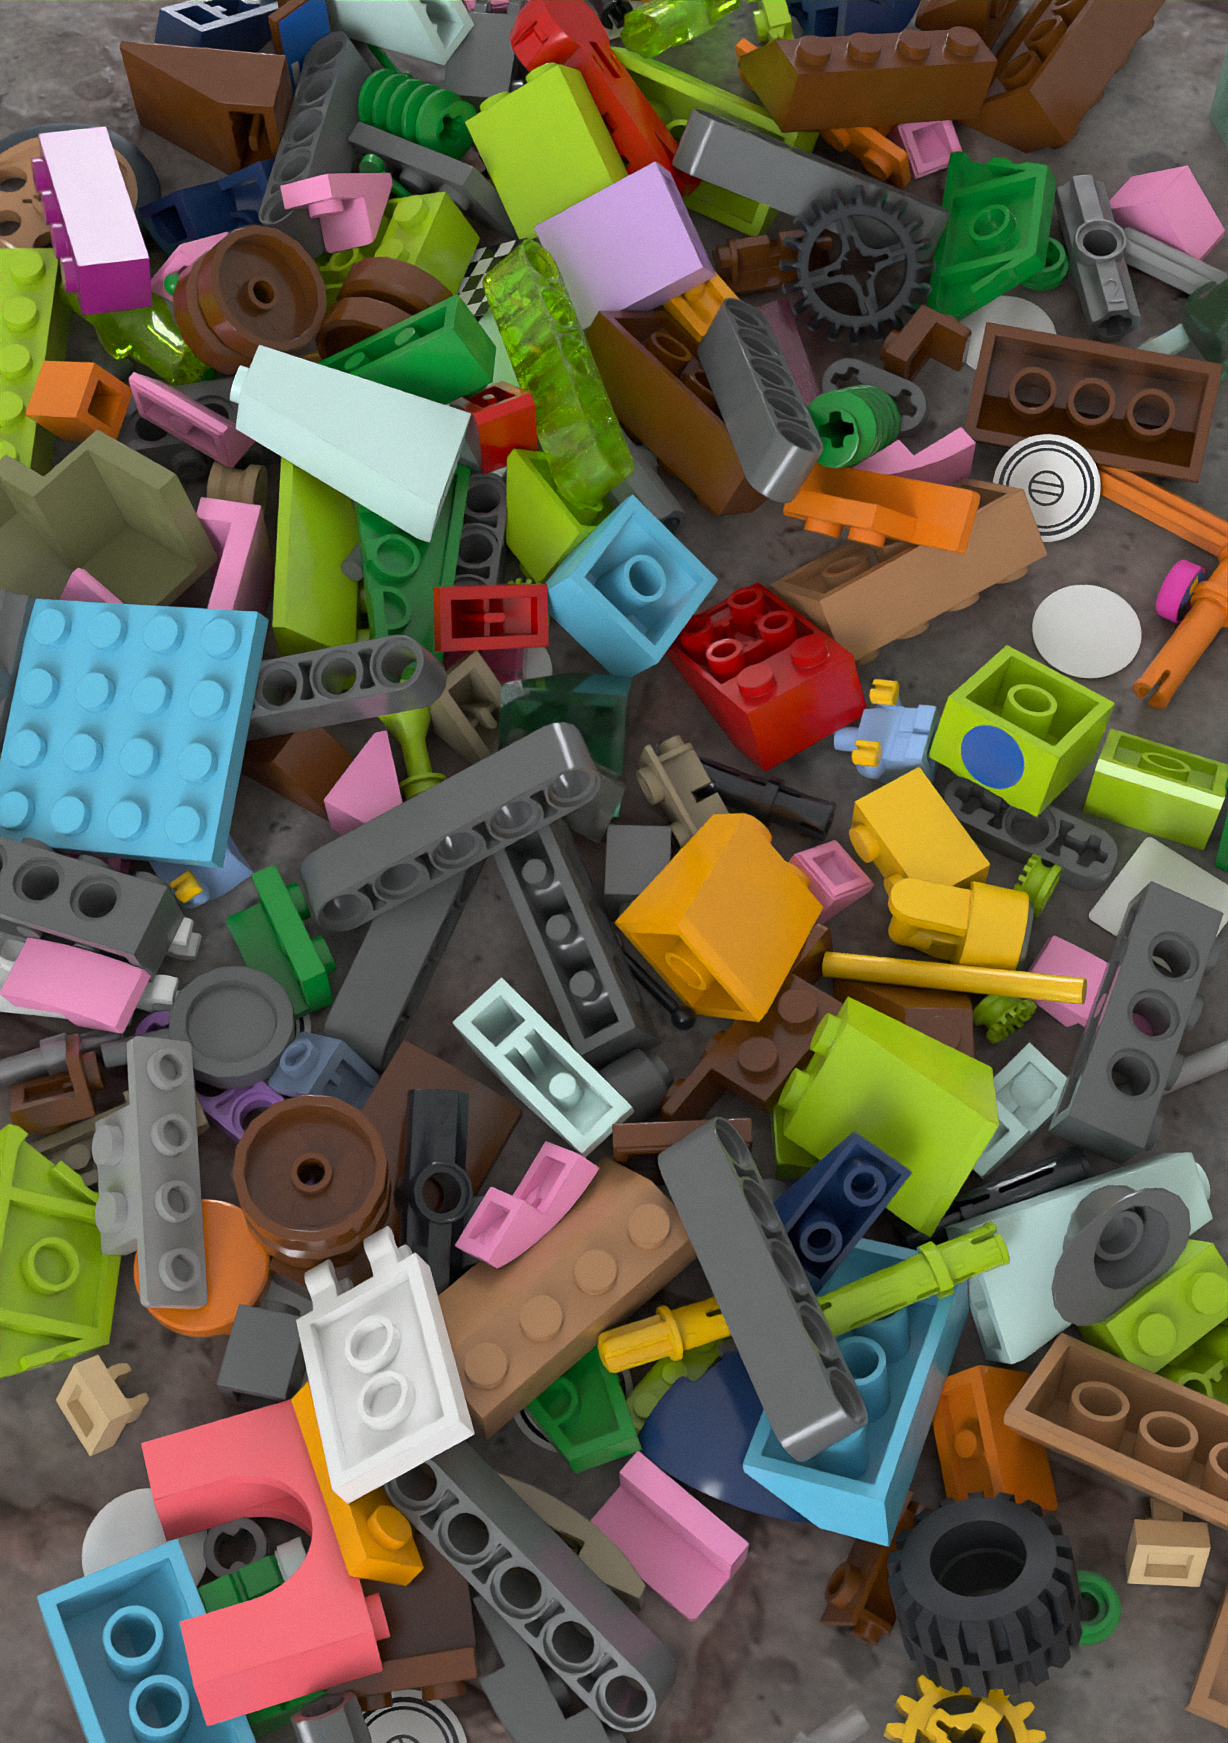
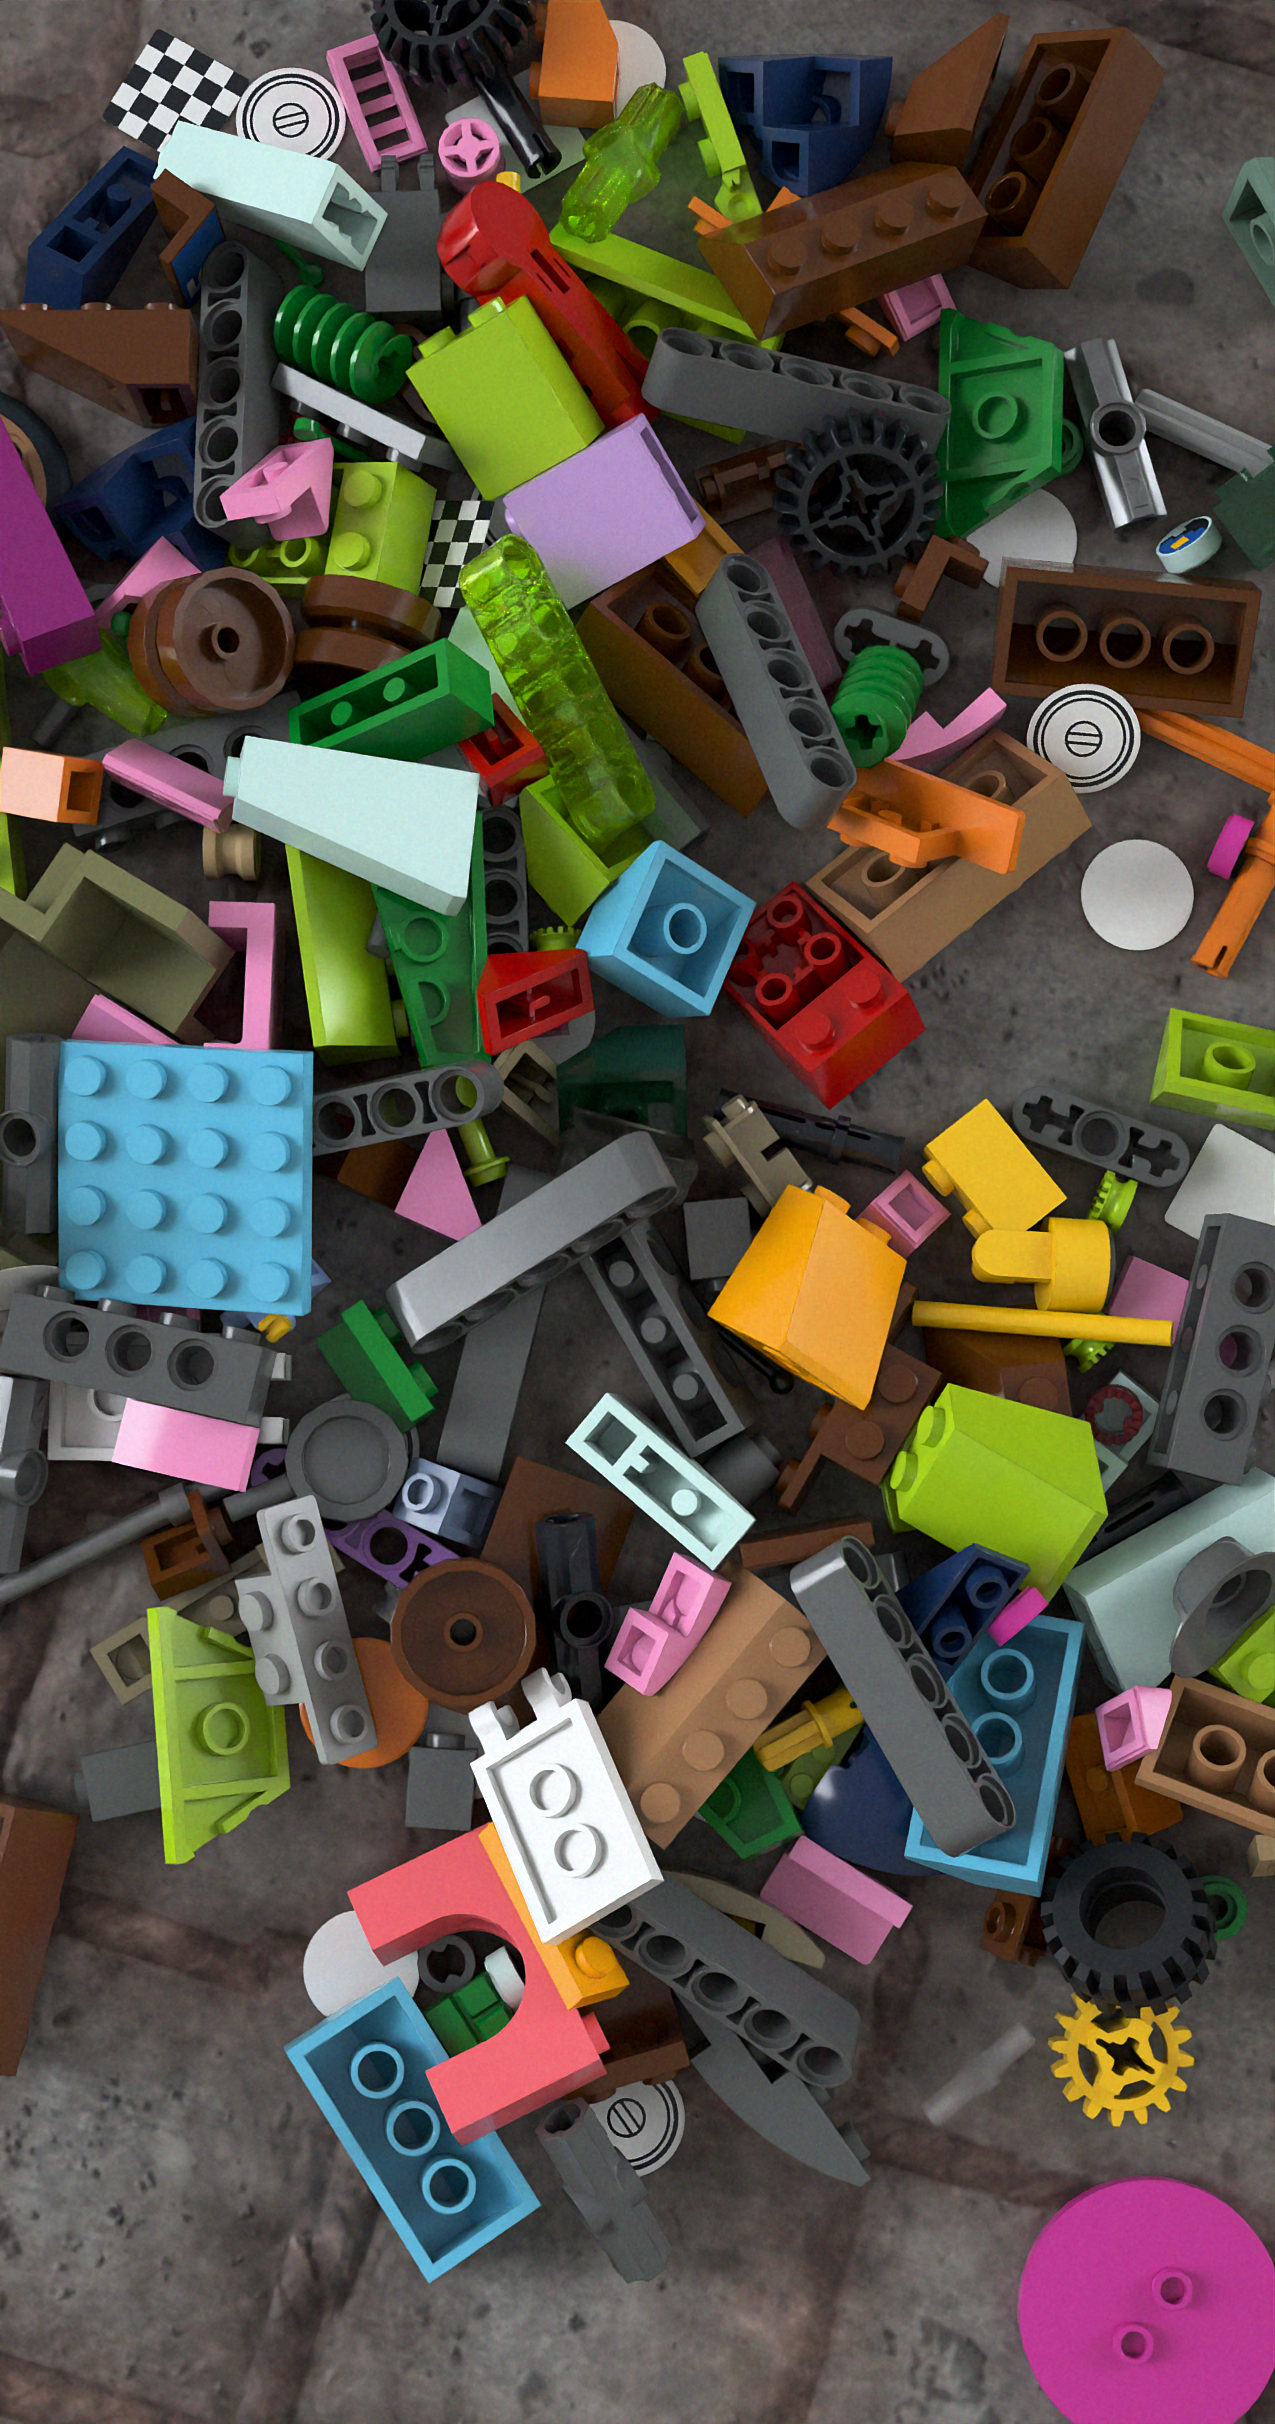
camera: 10 degrees left, 20 degrees up
tan tile [56,1355,150,1456] -> none
lime pin [816,1221,1010,1338] -> none
light blue piece [834,679,940,785] -> none
lime brick [928,645,1115,817] -> none
bright pink slope [1109,165,1225,261] -> none
none -> dark pink tile [986,1586,1049,1647]
none -> dark red bush [1084,1384,1143,1446]
none -> bright pink slope [1095,1685,1172,1771]

